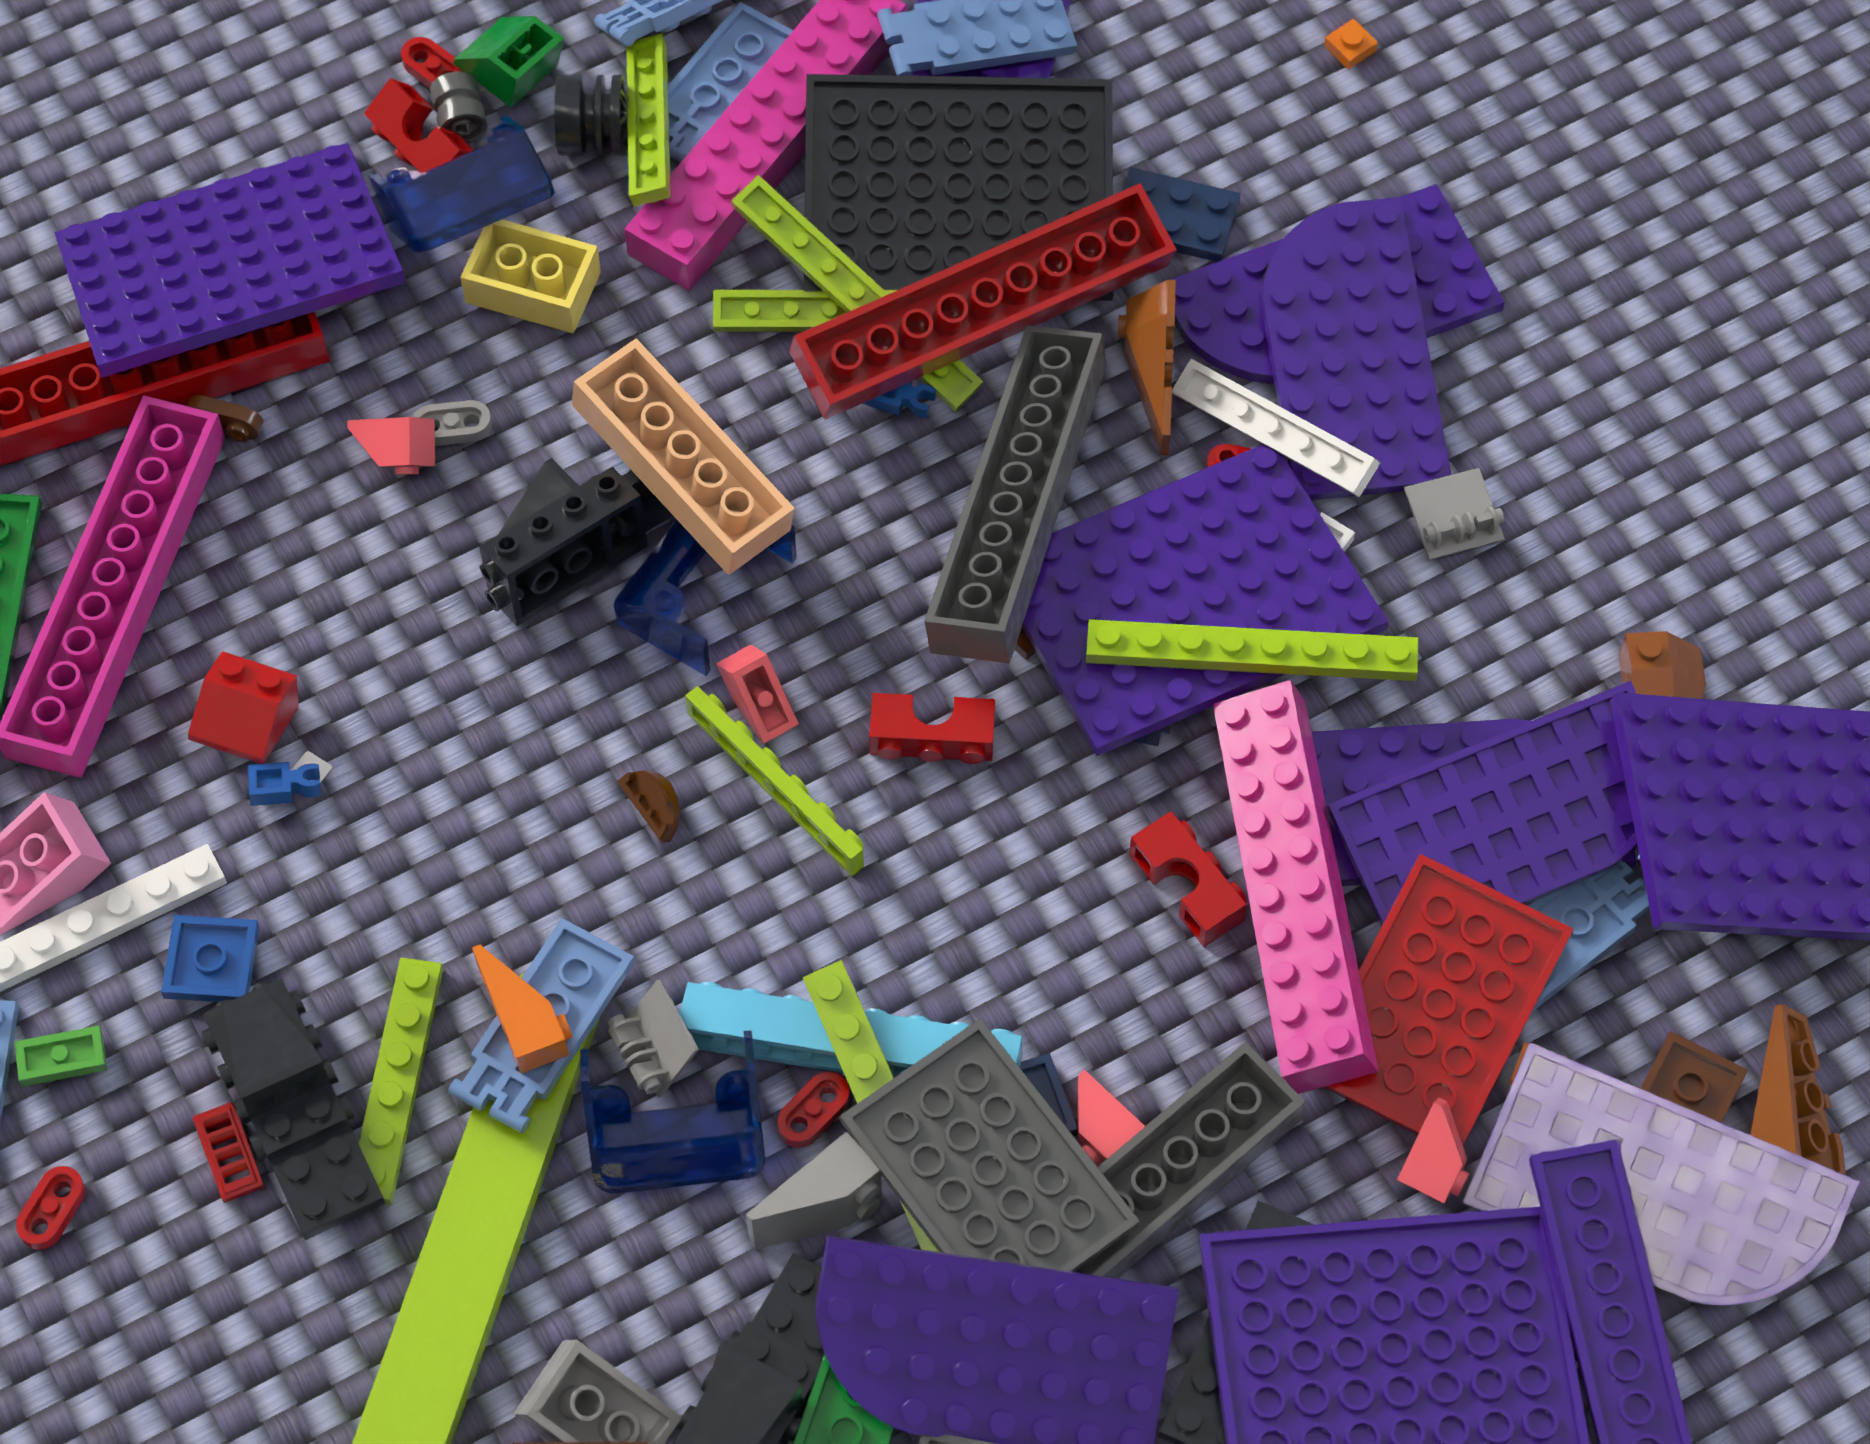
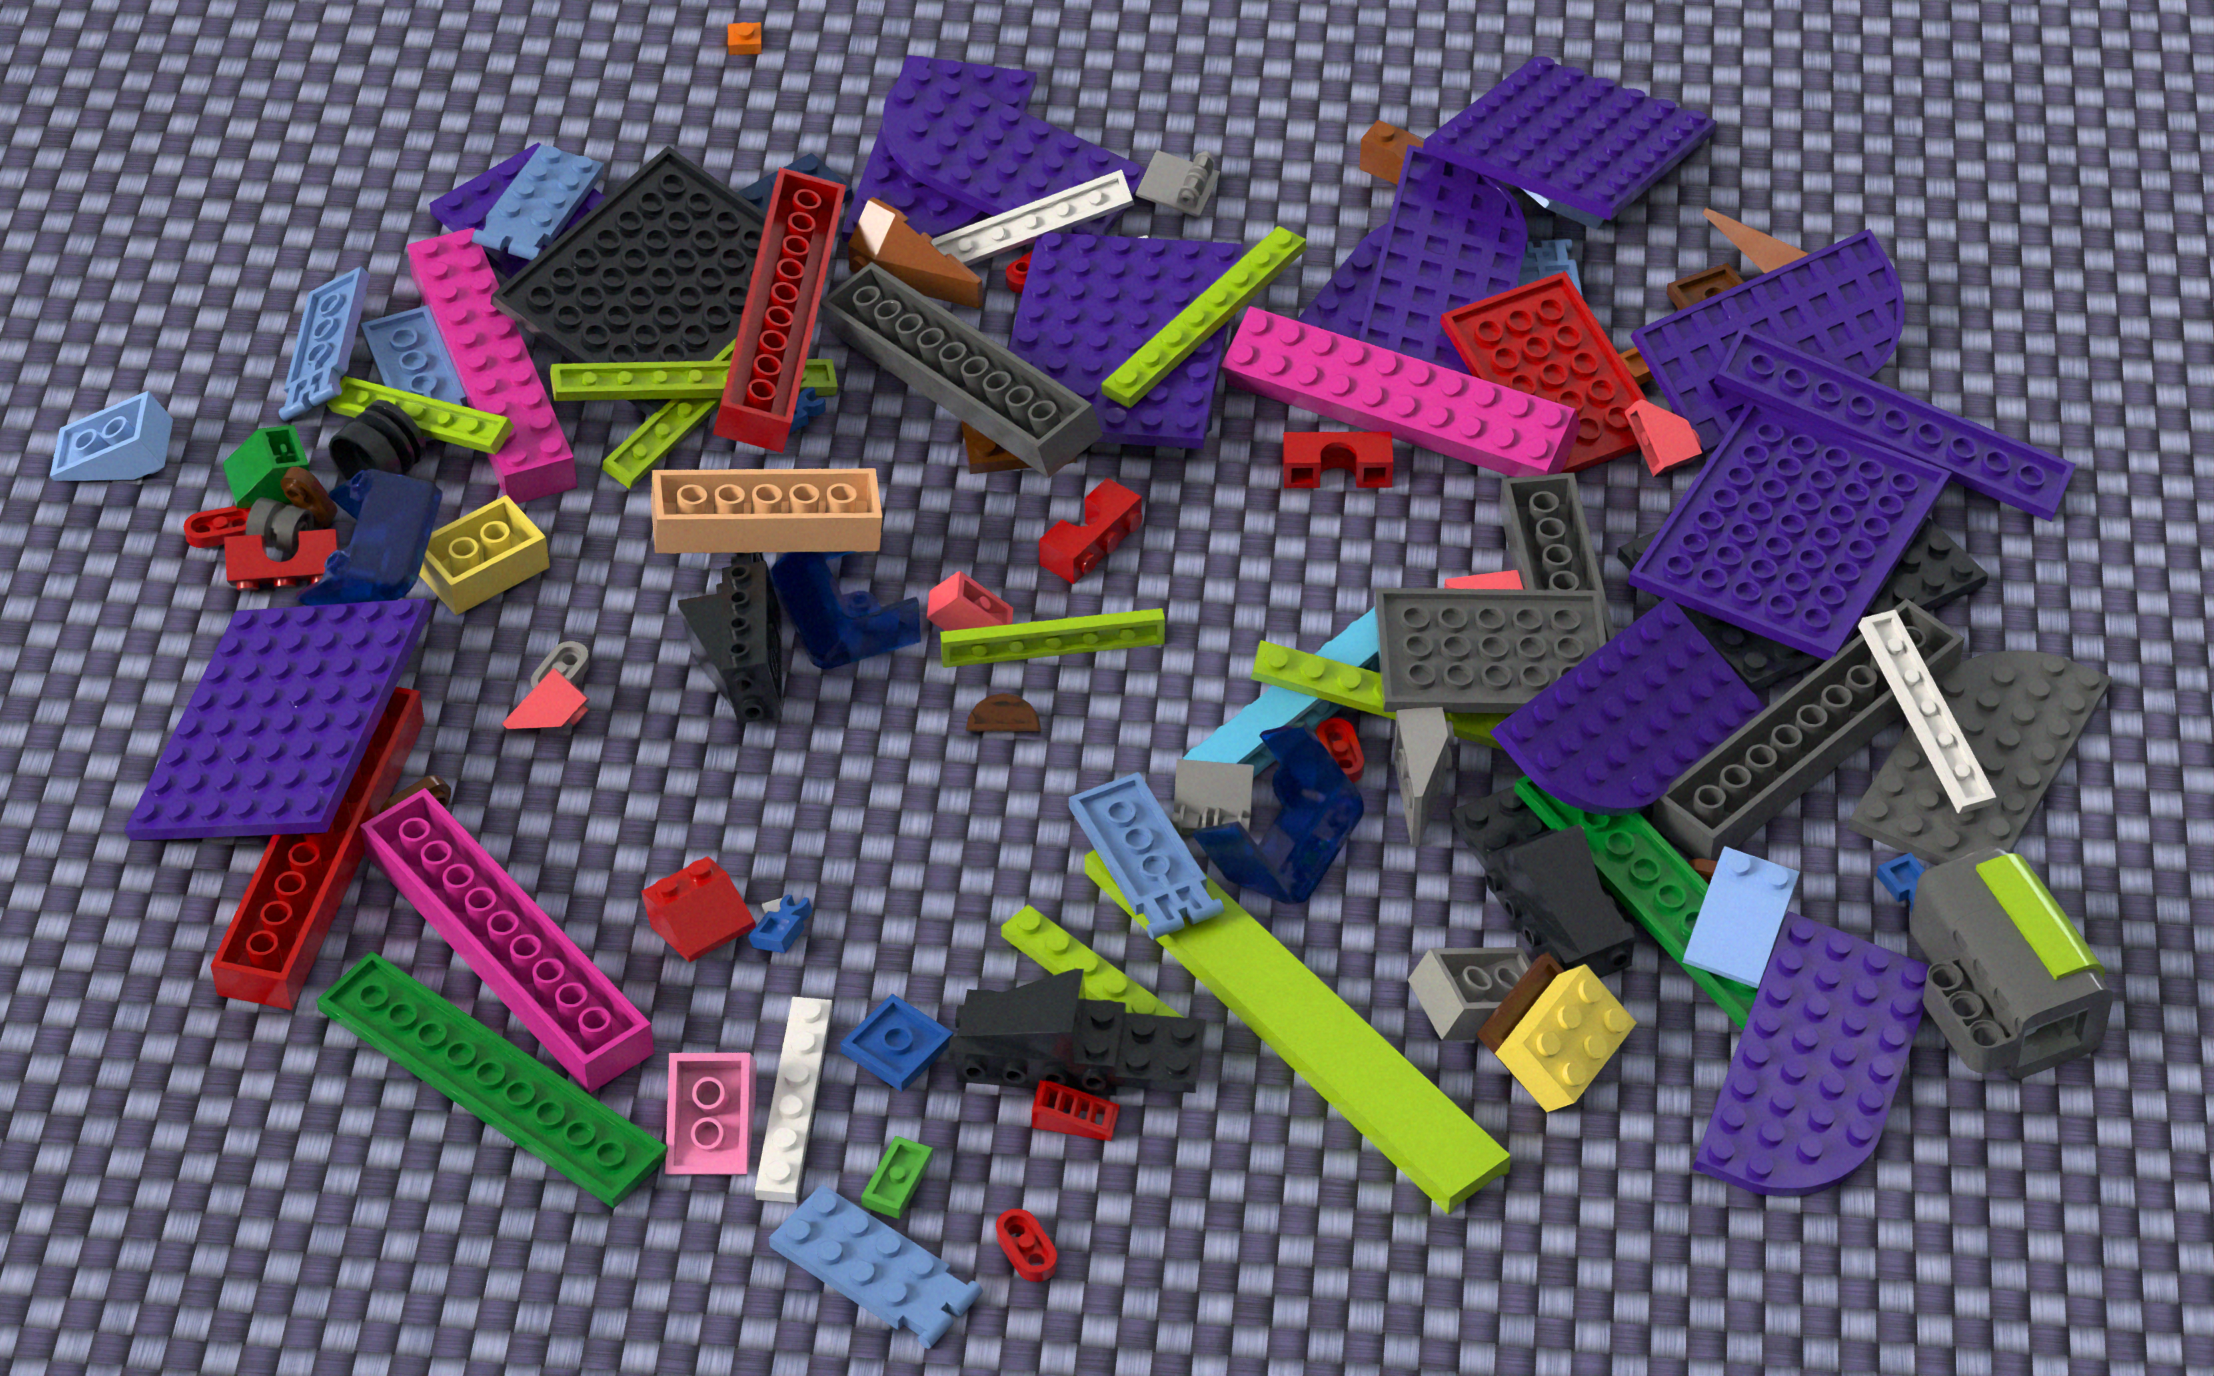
camera: 55 degrees left, 15 degrees down
orange slope [472,944,573,1074] -> none
none -> reddish brown plate [281,467,338,527]

